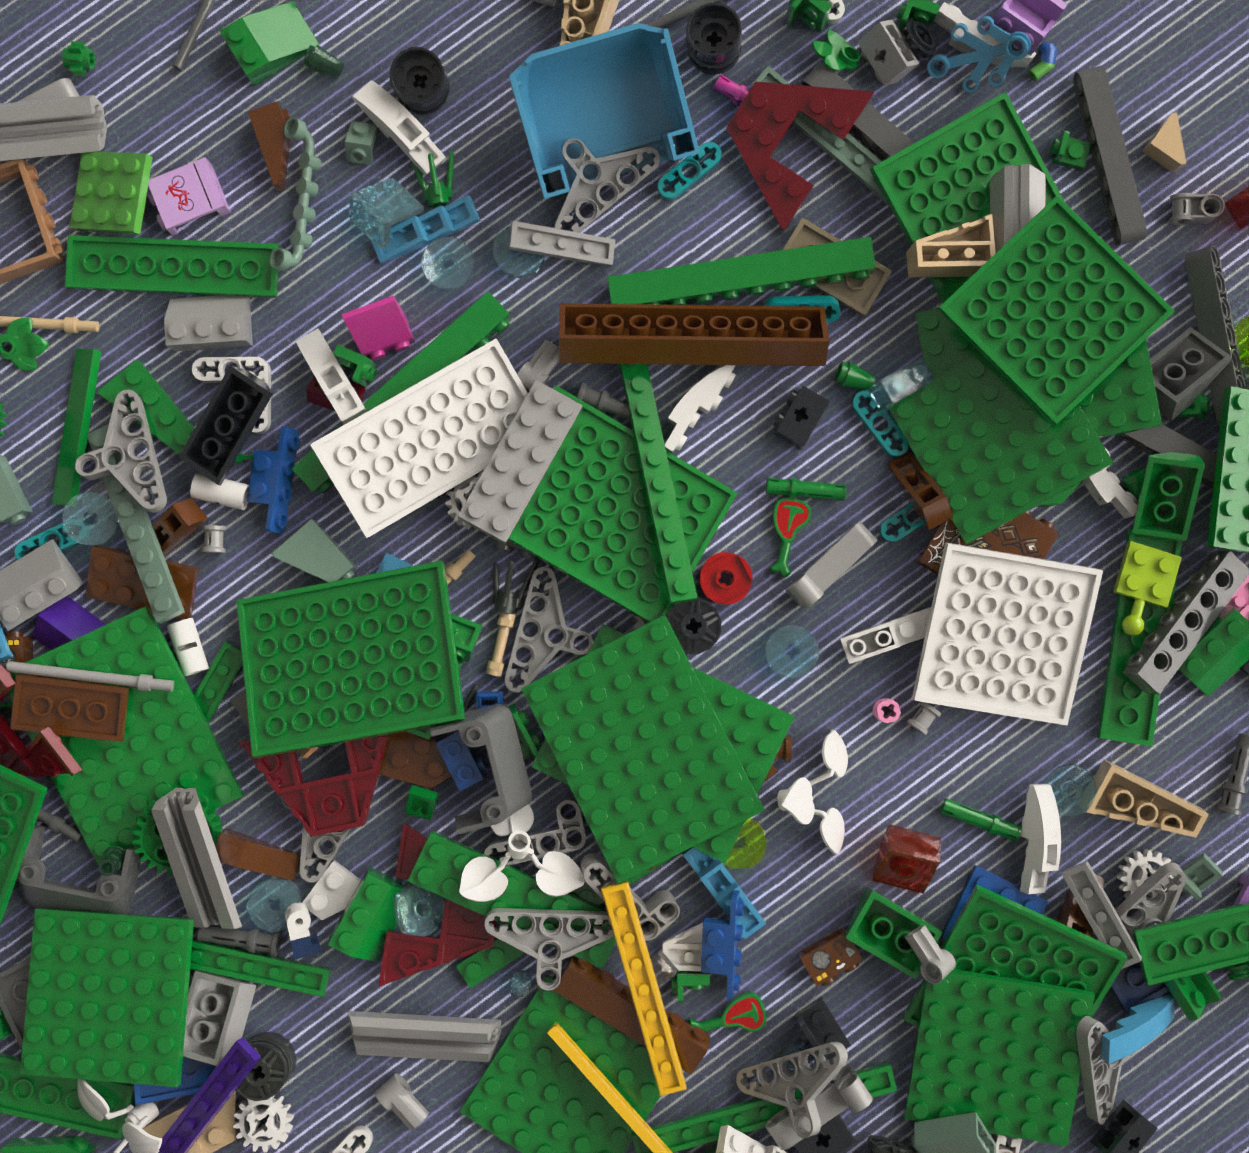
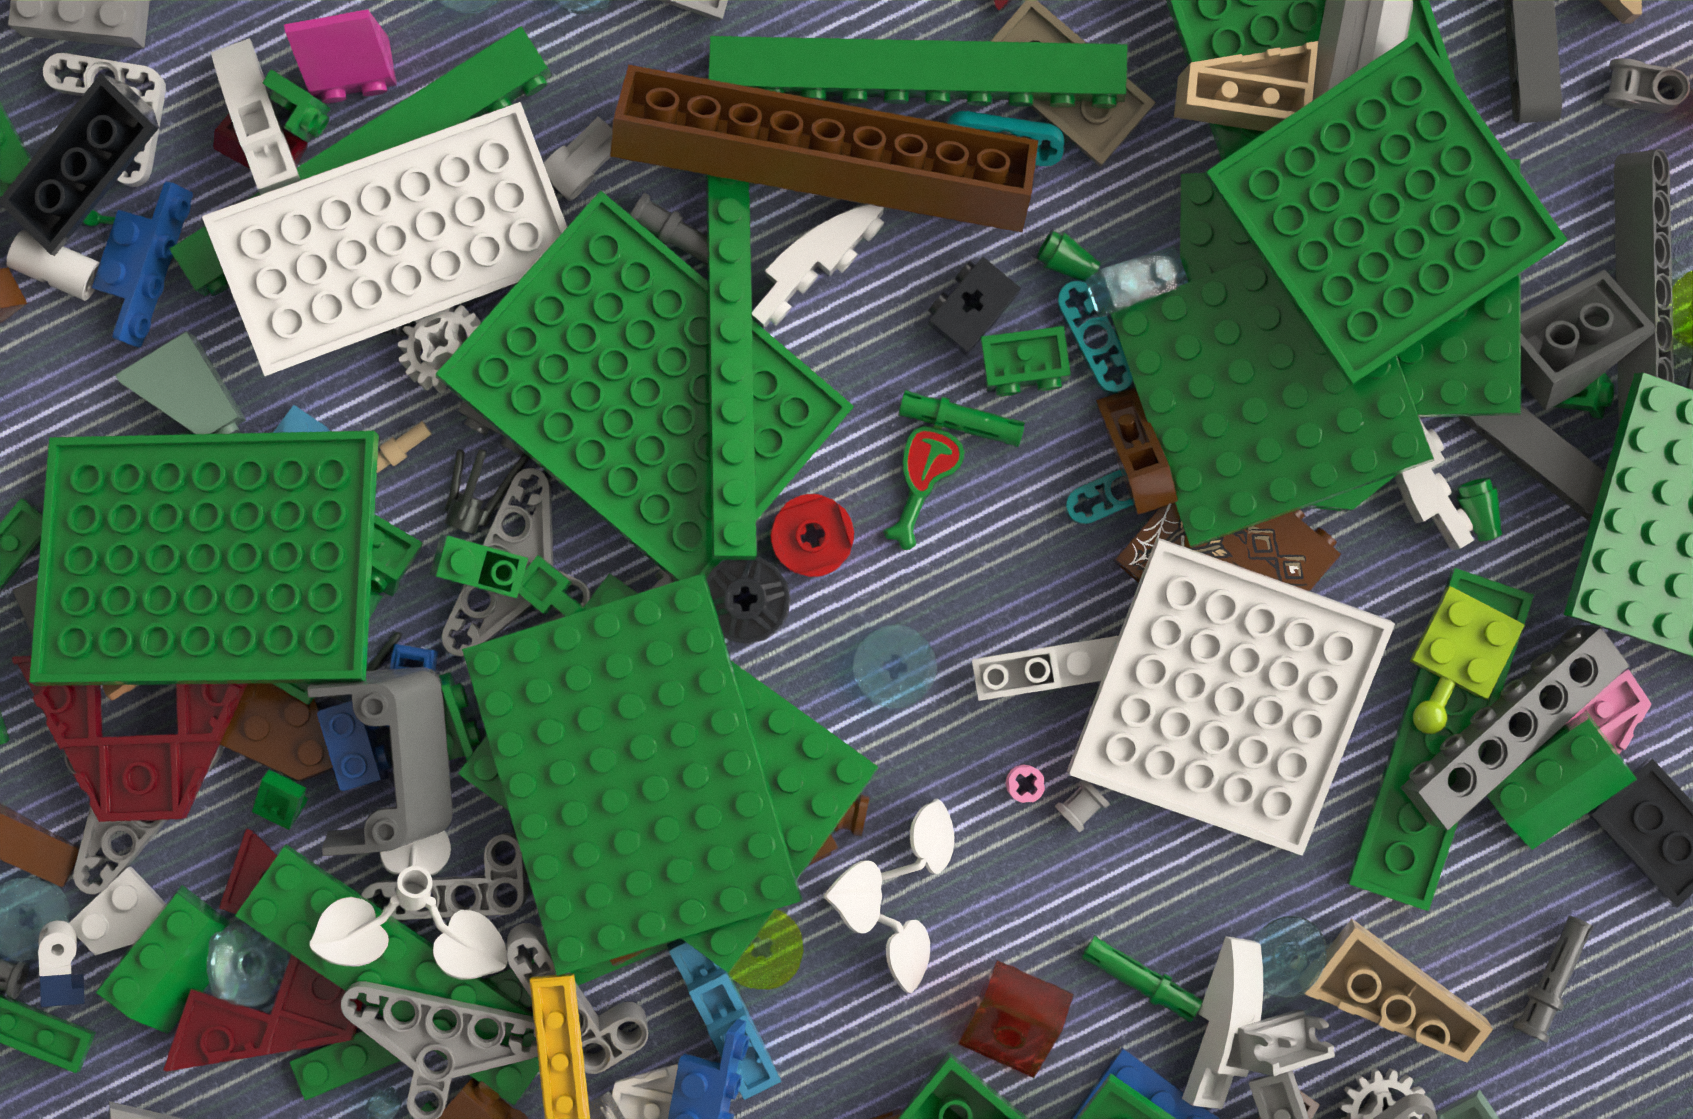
camera: 15 degrees right, 0 degrees up
light grey bush [201,525,227,553] -> none
light grey plate [458,380,583,544] -> none
tan bar [486,612,516,677] -> none
light grey beam [785,521,878,610] -> none
green slope [1131,452,1205,541] -> none
none -> green slope [430,534,528,598]
none -> green plate [519,555,587,616]
none -> green bracket [981,326,1071,397]
none -> light grey hinge [1238,1009,1335,1076]

